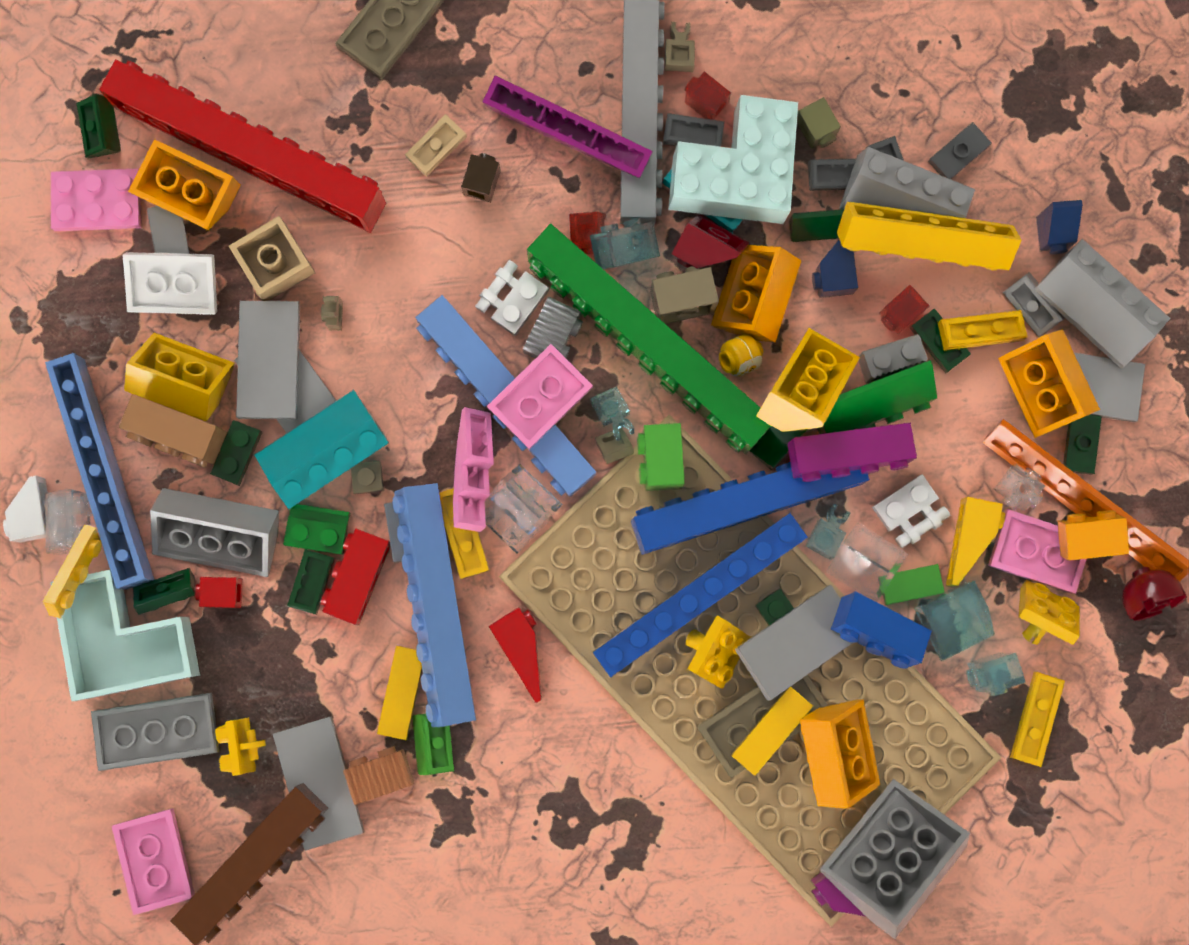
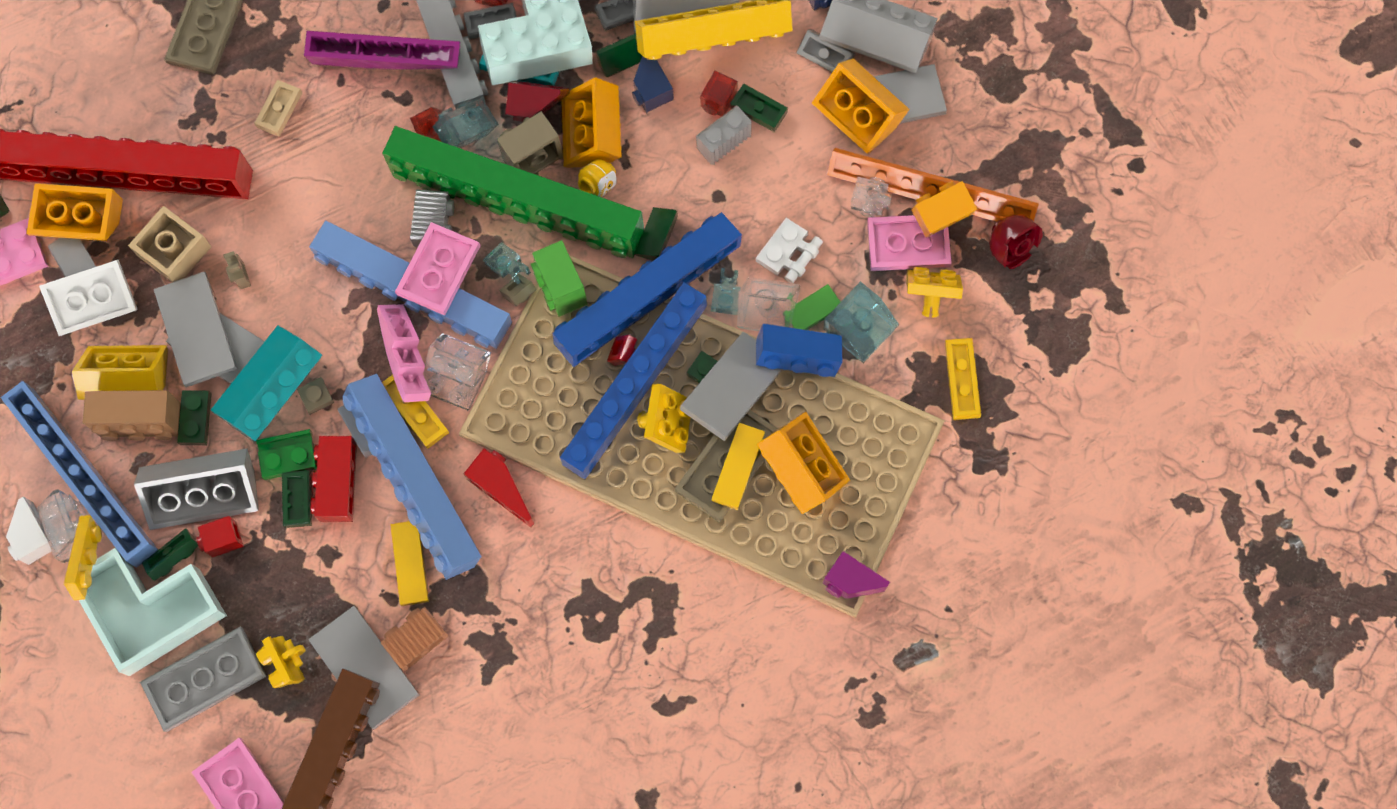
camera: 15 degrees left, 10 degrees down
bright green slope [412,713,454,775] -> none
dark brown brick [461,153,501,203] -> none
white plate [475,260,549,336] -> none
yellow slope [756,328,860,432] -> none
magenta brick [788,422,917,482] -> none
green slope [817,360,937,434] -> none
light grey slope [820,779,970,939] -> none
yellow tile [938,310,1028,350] -> none
yellow slope [946,497,1005,587] -> none
clear light blue brick [966,652,1026,696] -> none
dark green plate [1063,415,1102,475] -> none
none -> red plate [607,334,637,366]

